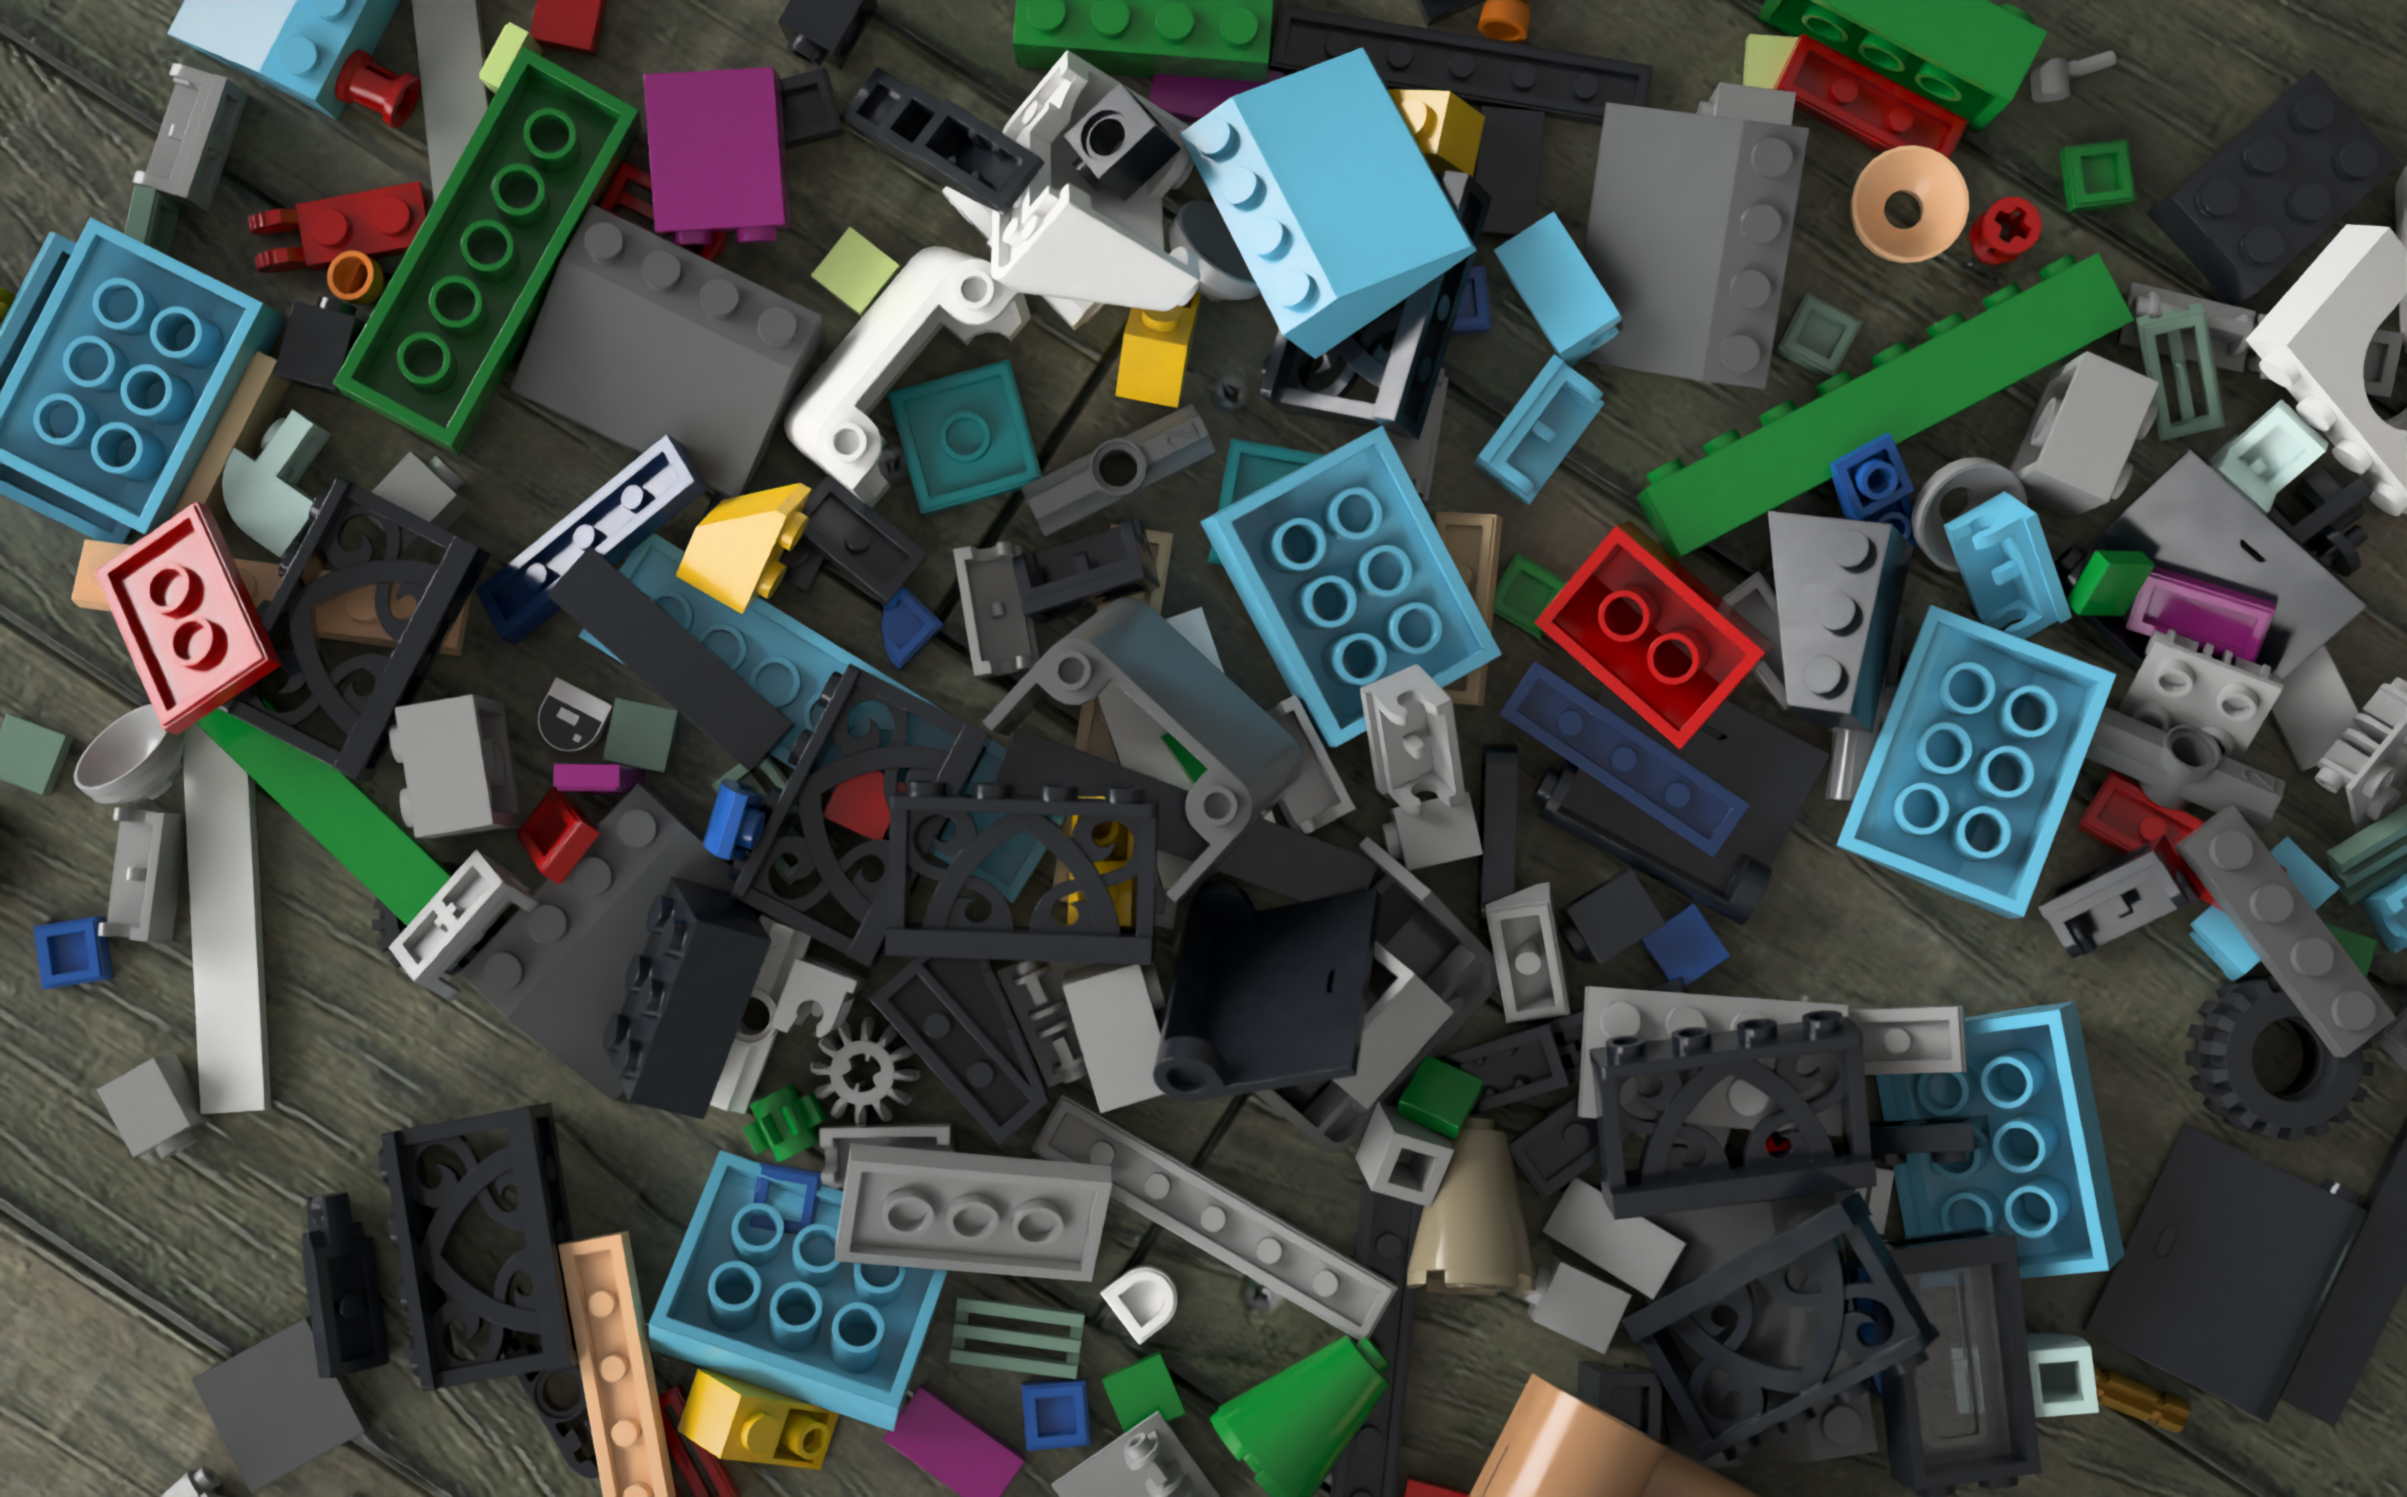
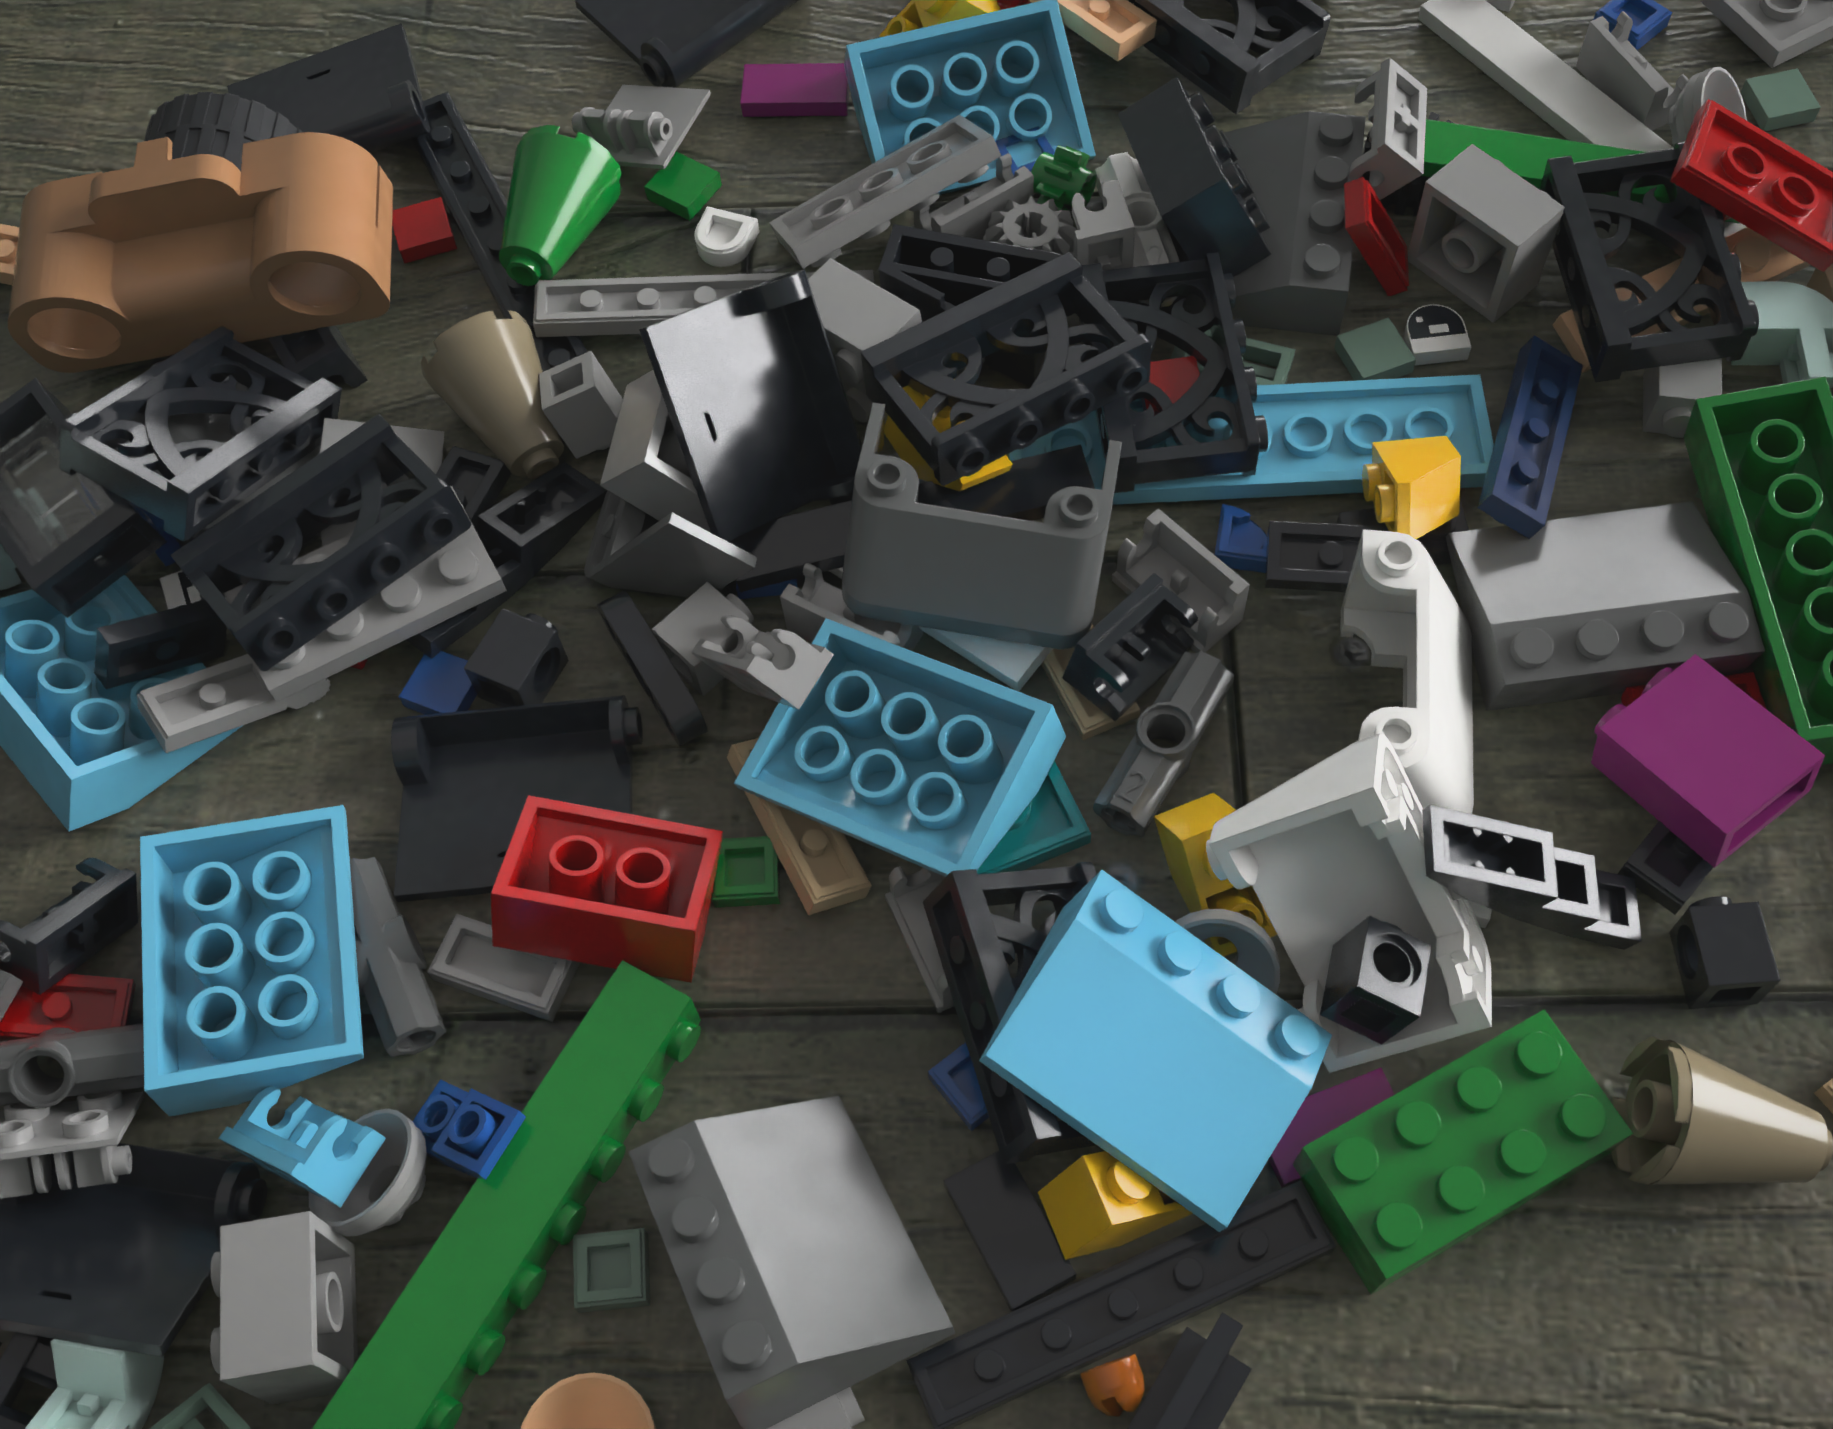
camera: 150 degrees right, 25 degrees down
black slope [547,546,796,773] -> none
magenta tile [553,764,645,795] -> none
blue slope [703,779,765,860] -> none
yellowish green tile [811,227,902,318] -> none
teal tile [887,359,1043,517] -> none
sand green tile [949,1295,1086,1379] -> none
blue tile [1022,1377,1092,1451] -> none
green tile [1397,1054,1485,1140] -> none
medium azure hinge [1473,354,1605,506] -> none
light grey slope [1485,882,1570,1023] -> none
medium azure hinge [1494,211,1622,367] -> none
dark blue plate [1498,660,1750,858] -> none
light grey brick [1524,1254,1632,1355] -> none
wedge [1768,511,1913,733] -> none
green tile [2067,550,2155,616] -> none
magenta tile [2126,566,2277,663] -> none

